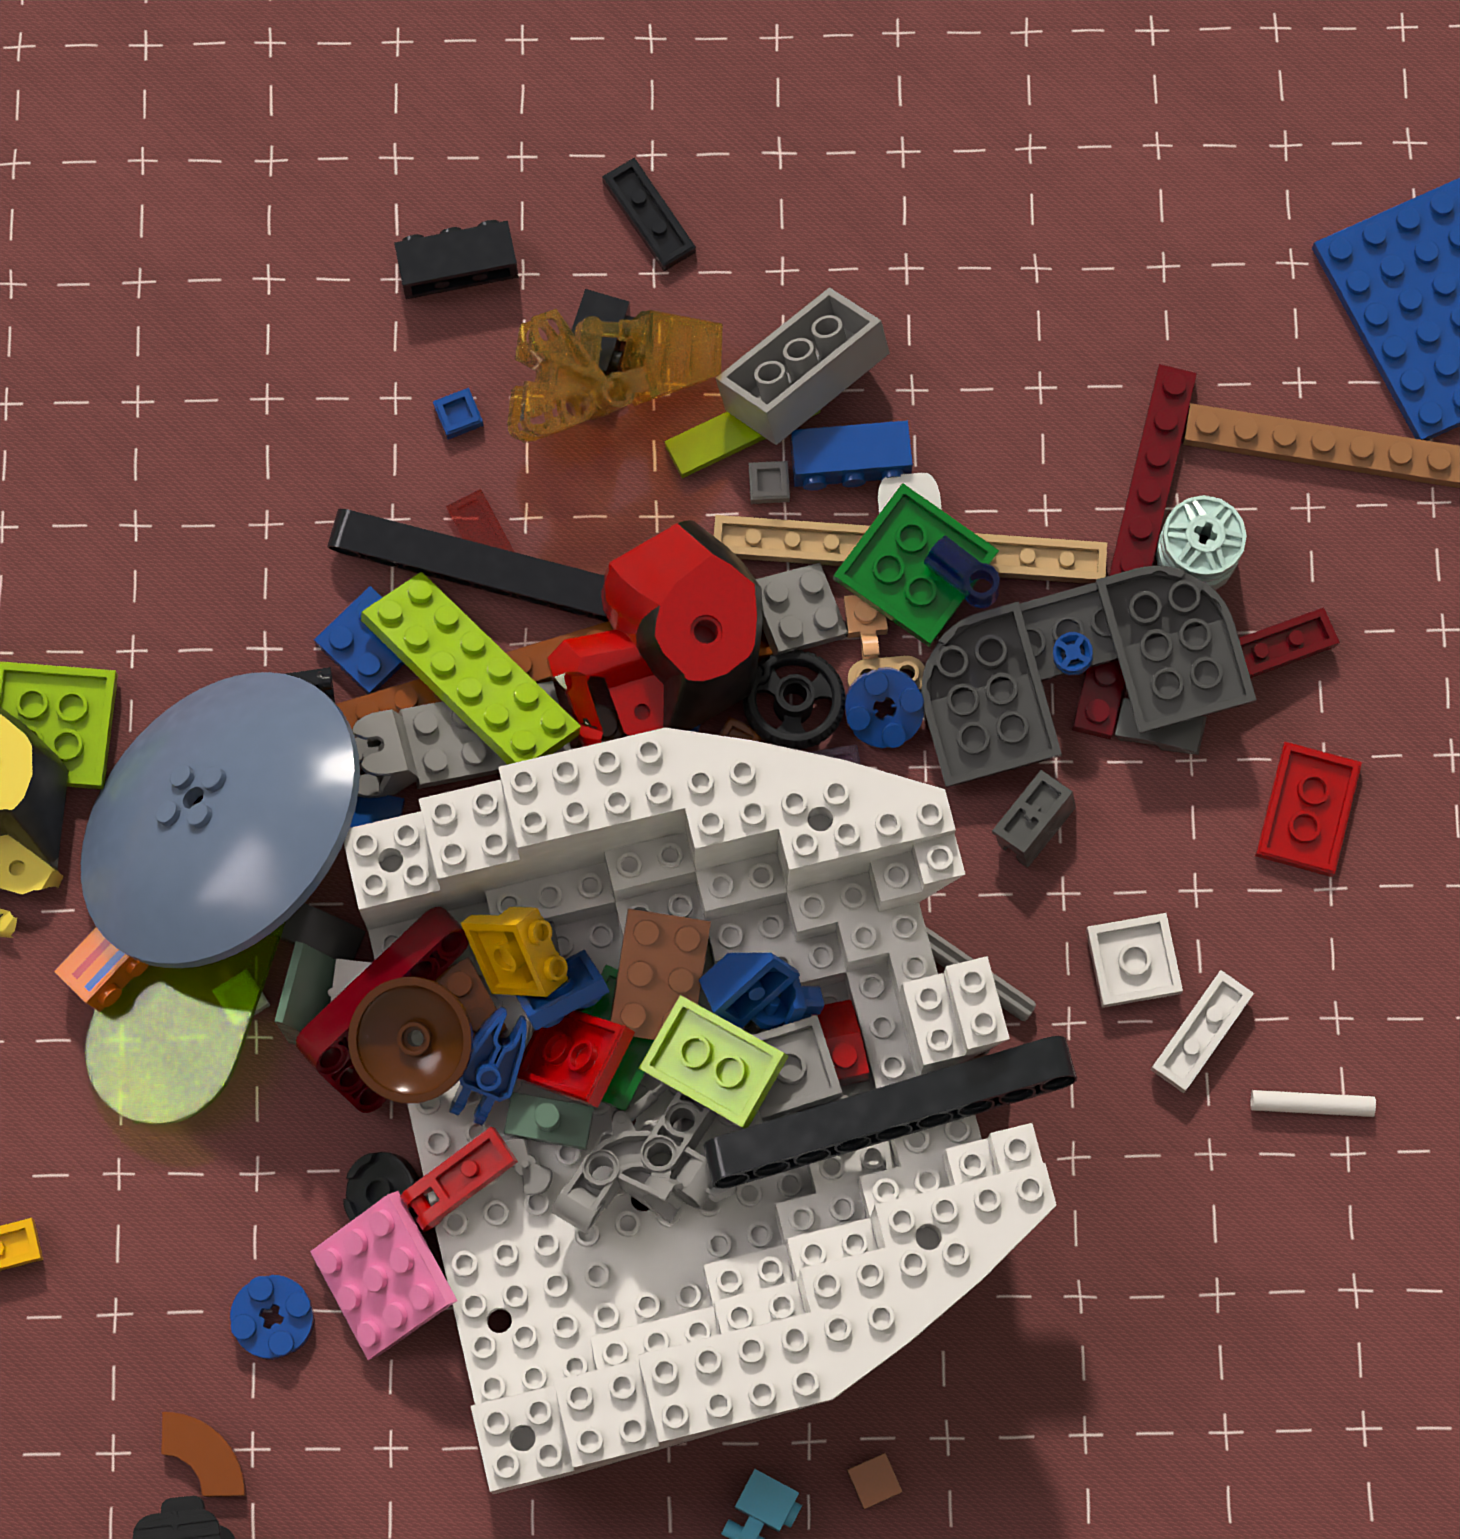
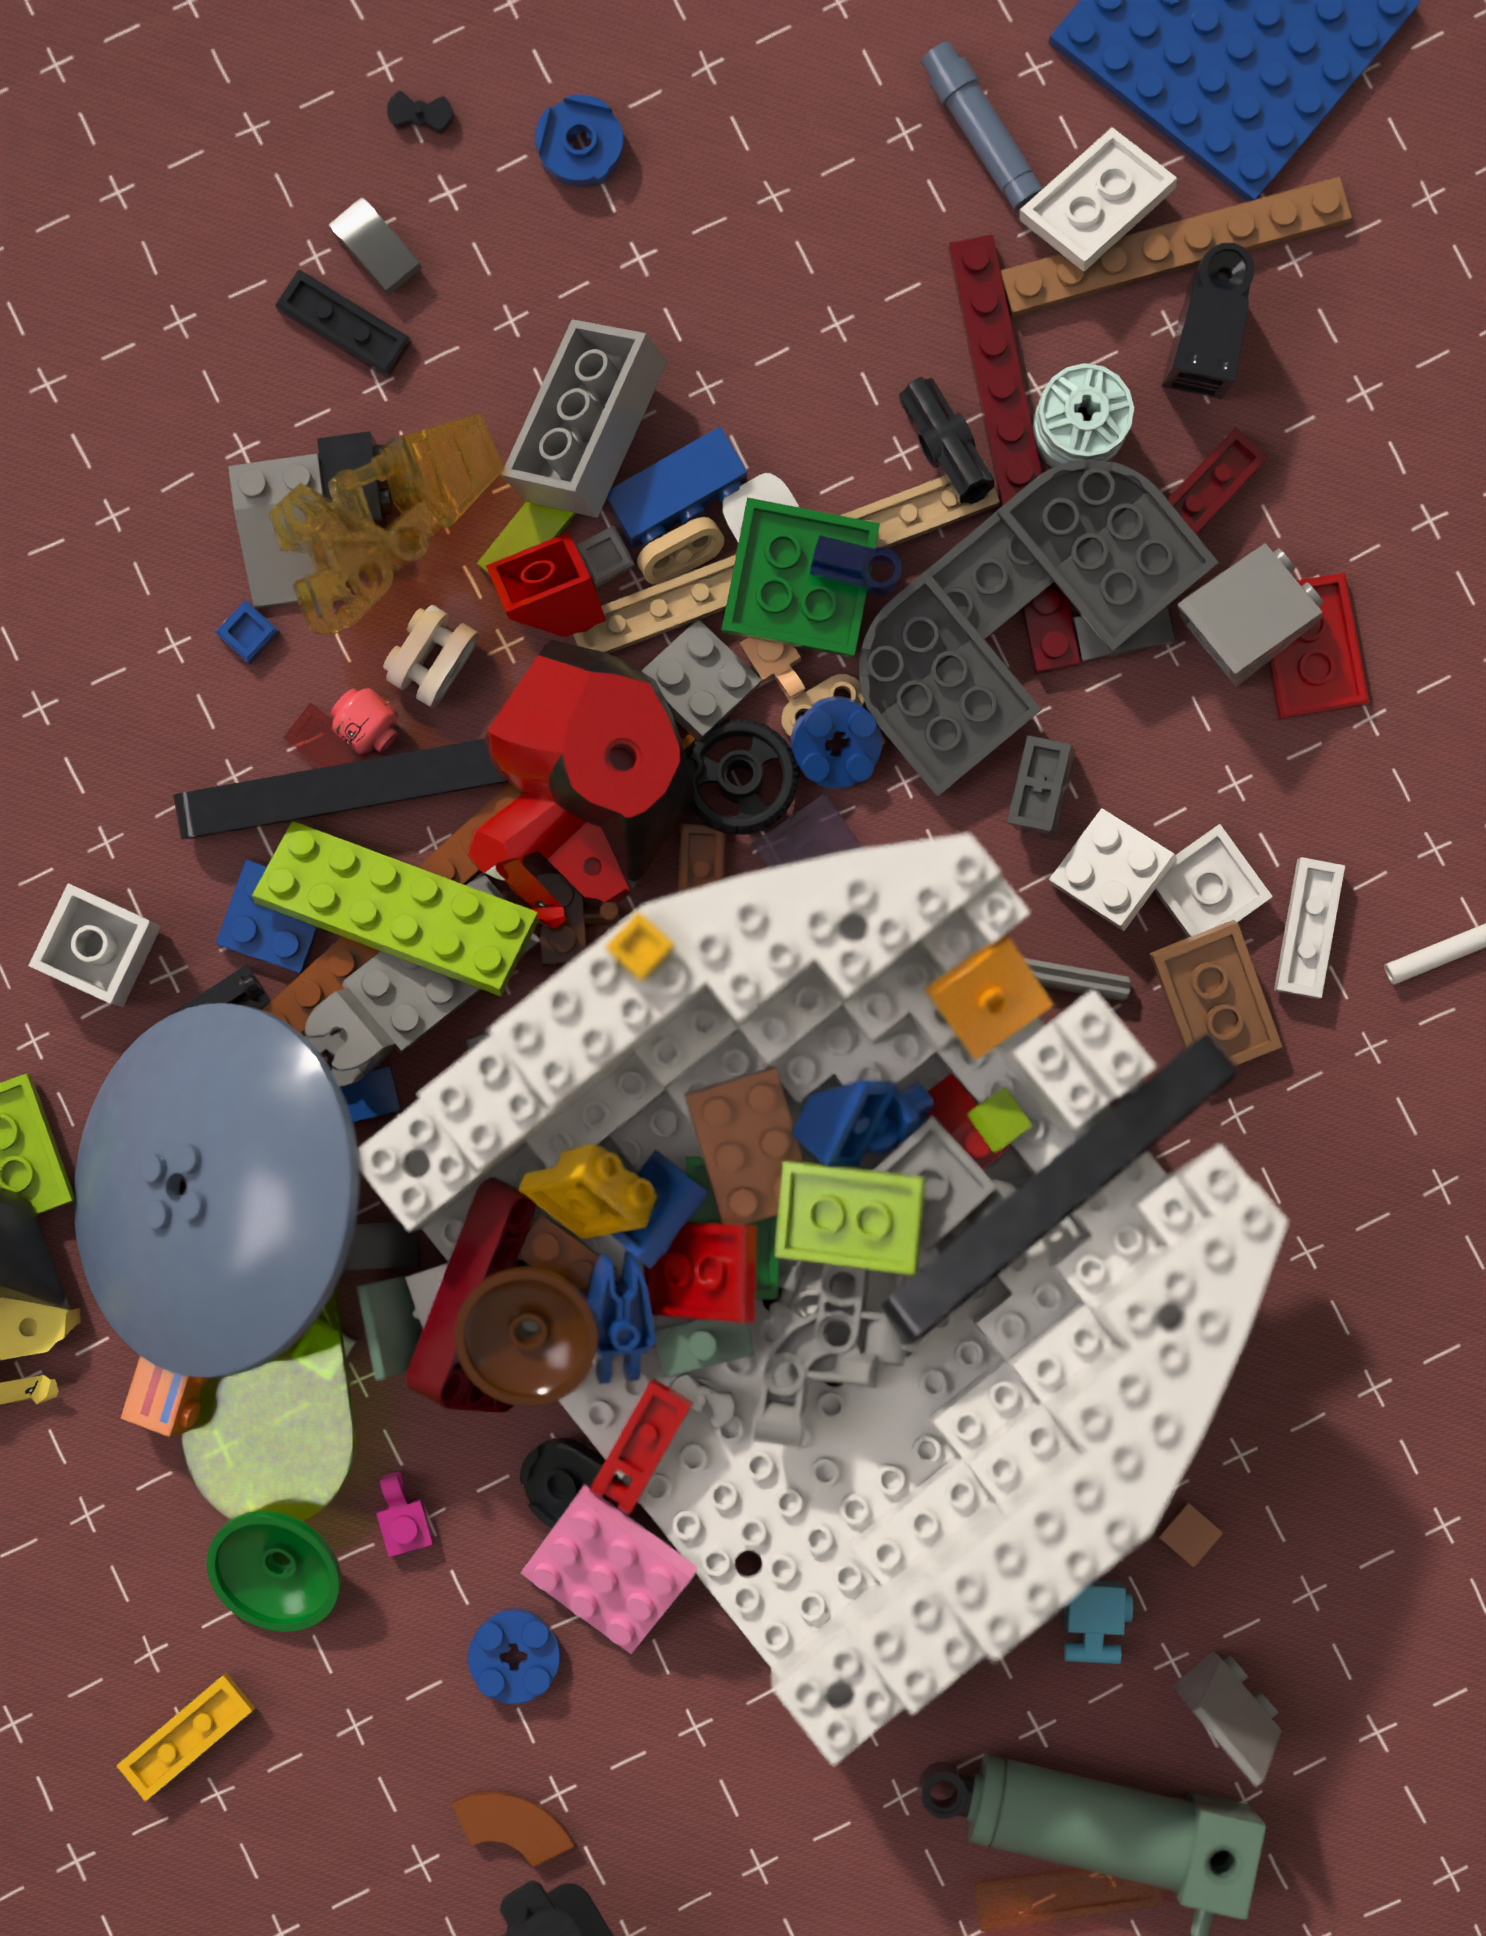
camera: 20 degrees left, 10 degrees up
black brick [394,220,519,299] -> none
blue wheel [1053,632,1093,675] -> none
none -> white brick [28,883,161,1007]
none -> green dish [206,1511,342,1632]
none -> light grey slope [228,454,343,609]
none -> dark grey slope [328,198,423,295]
none -> coral head [330,688,398,755]
none -> dark pink plate [376,1470,434,1557]
none -> white brick [383,605,479,708]
none -> black piece [387,91,454,134]
none -> red slope [486,532,607,638]
none -> blue plate [535,94,624,187]
none -> yellow tile [605,911,676,982]
none -> tan plate [637,517,724,585]
none -> black piece [899,377,995,505]
none -> sand blue piece [921,41,1043,211]
none -> light orange plate [924,933,1054,1061]
none -> lime tile [967,1087,1033,1153]
none -> white plate [1020,127,1177,272]
none -> white plate [1049,808,1177,931]
none -> medium nougat plate [1149,920,1282,1065]
none -> black piece [1161,243,1254,399]
none -> light grey slope [1178,543,1324,687]

